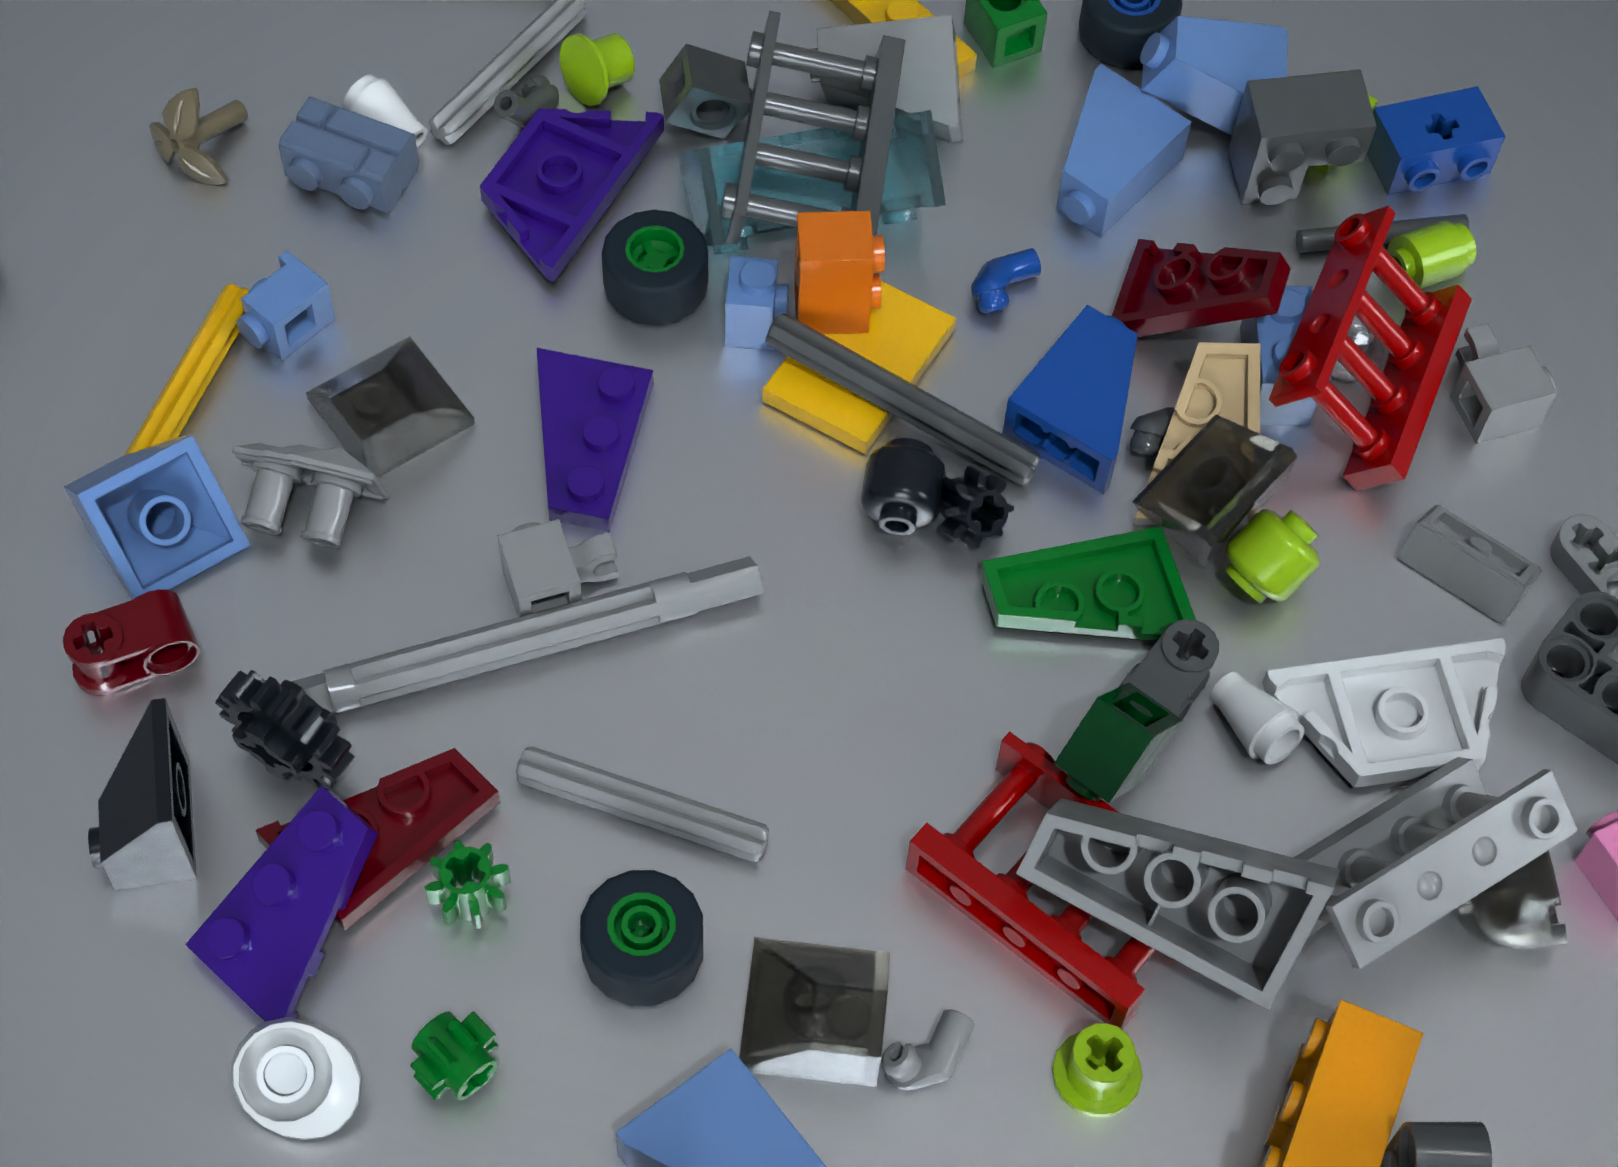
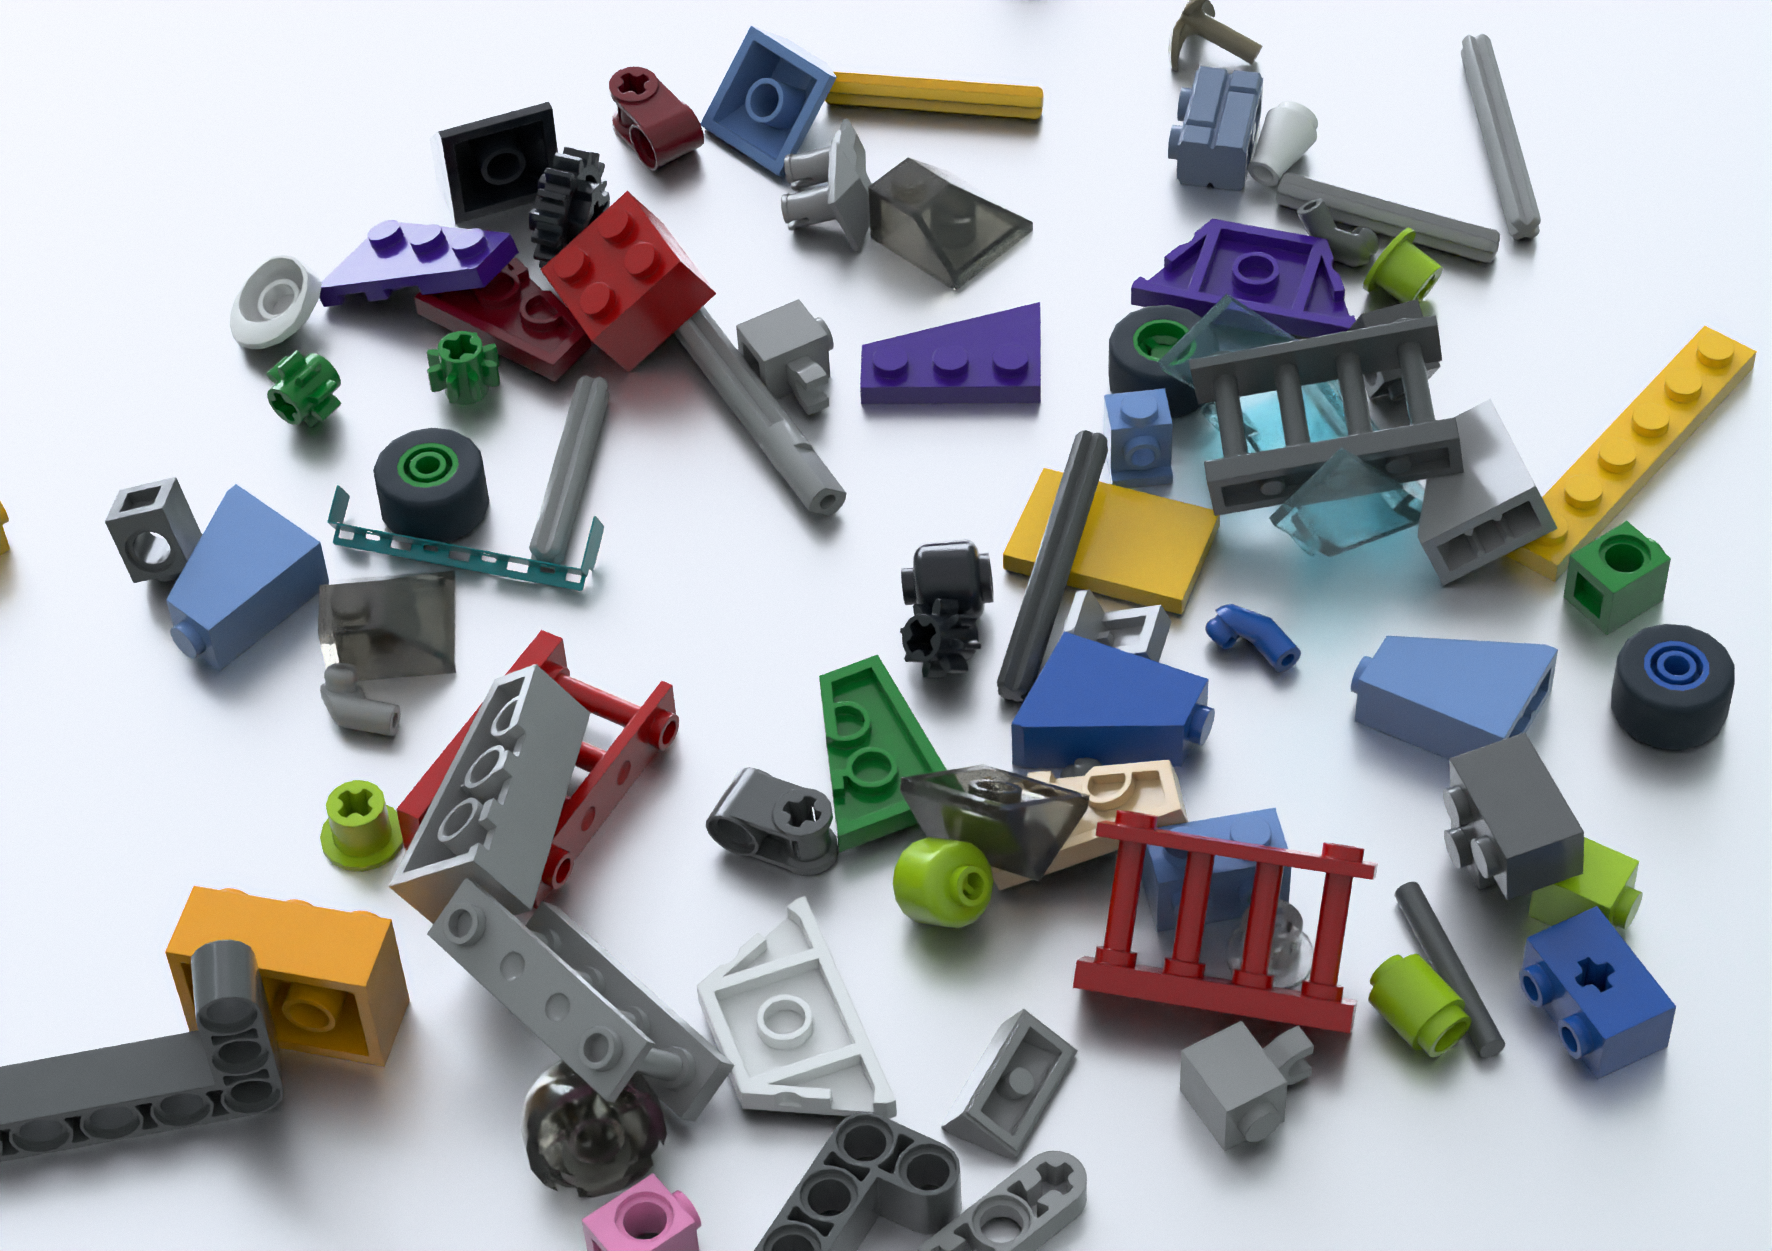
camera: 85 degrees right, 10 degrees down
medium blue brick [236,250,335,361] -> none
orange brick [794,211,885,334] -> none
dark green brick [1053,682,1183,803] -> none
dark red wing [1112,239,1291,337] -> none
medium blue slope [1140,16,1288,135] -> none
white cone [1210,671,1305,765] -> none
none -> teal piece [327,485,604,591]
none -> red brick [540,190,717,372]
none -> light grey bracket [1063,589,1172,662]

